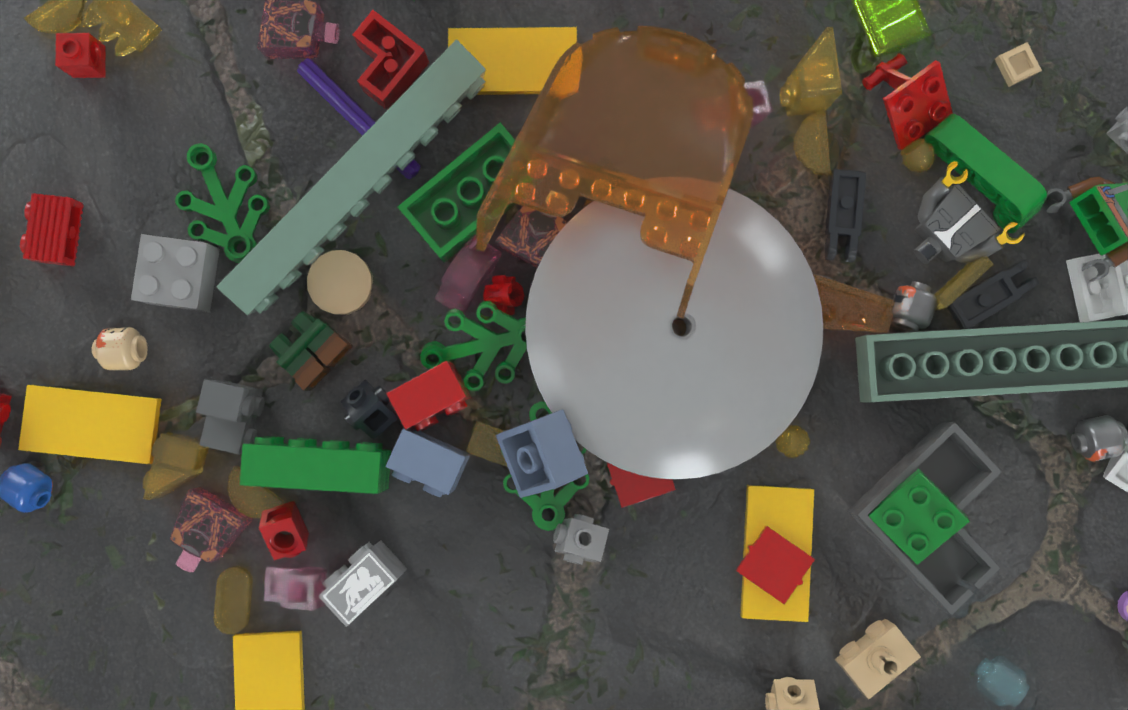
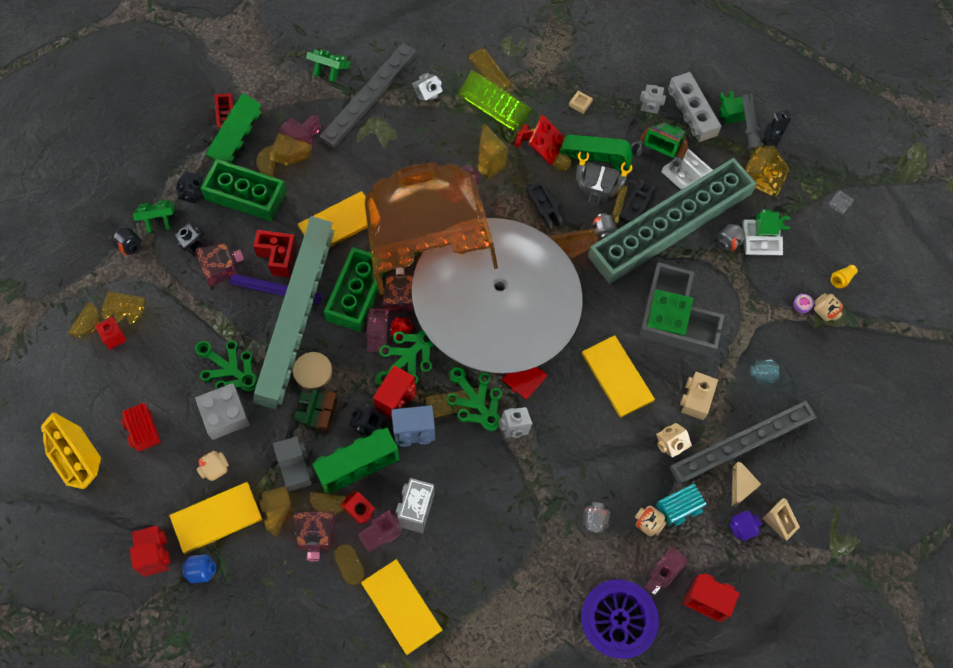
camera: 30 degrees left, 20 degrees down
sand blue brick [496,409,588,498] -> none
red piece [736,526,815,605] -> none
clear yellow plate [776,425,811,458] -> none
clear yellow tile [793,110,831,176] -> none

